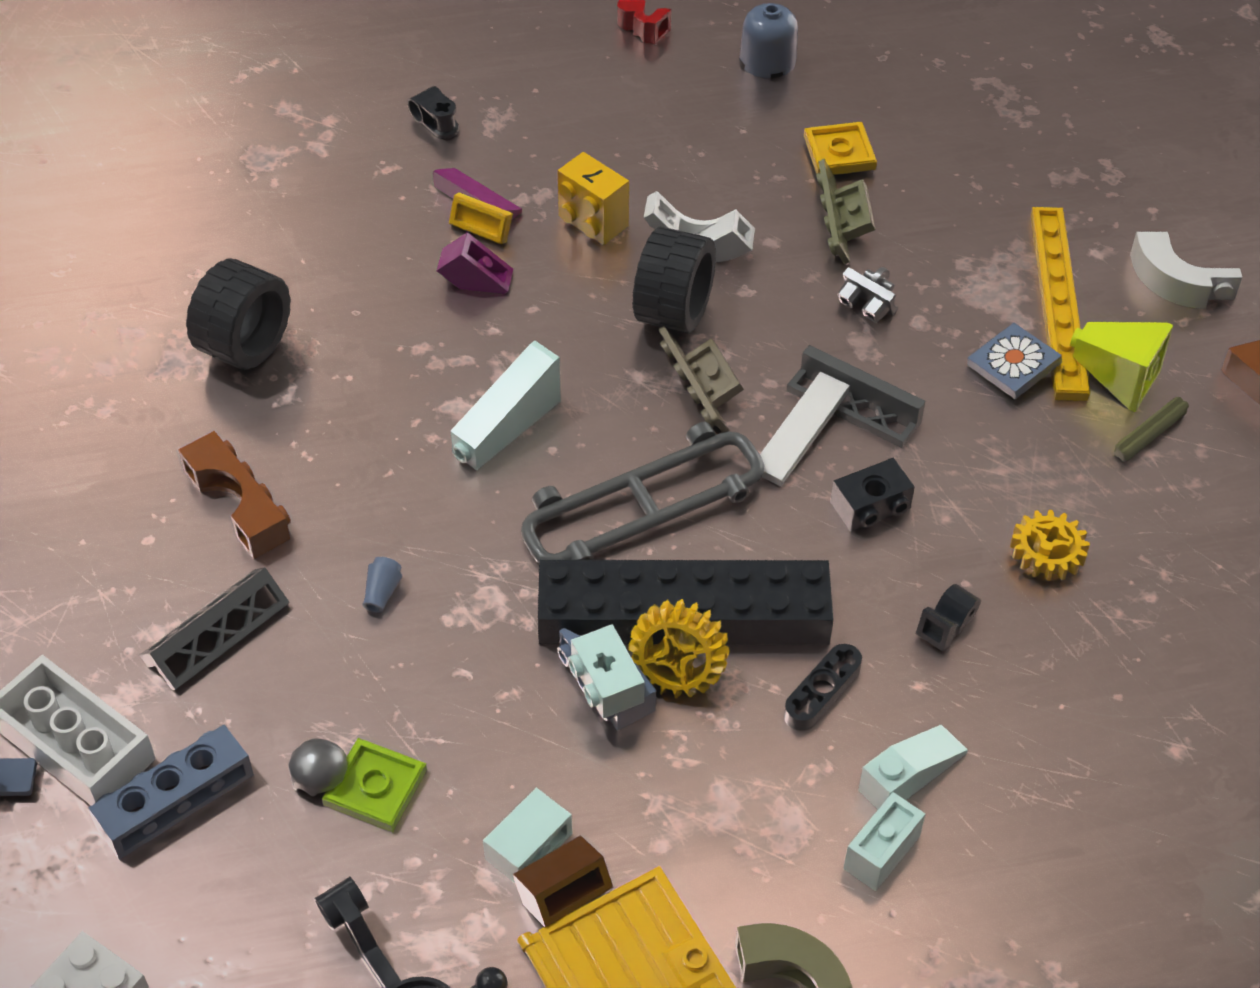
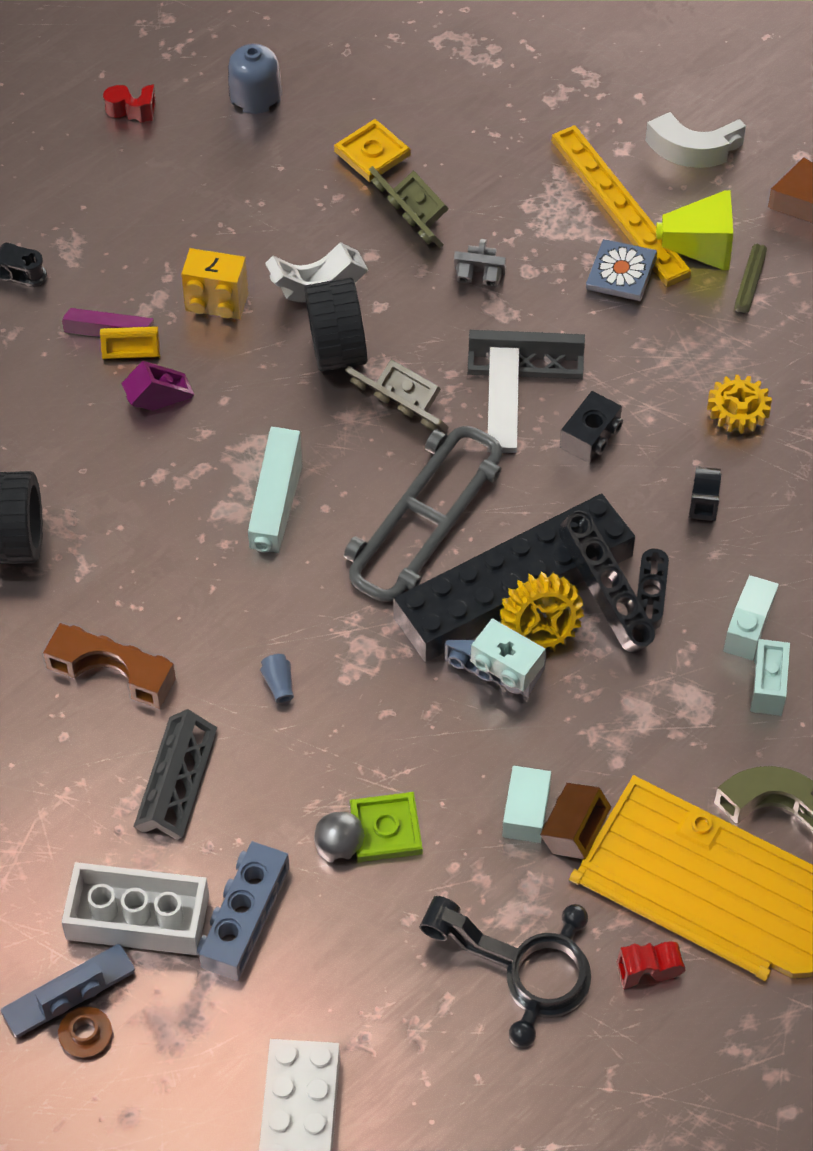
camera: 30 degrees left, 5 degrees up
none -> black beam [559,510,655,653]

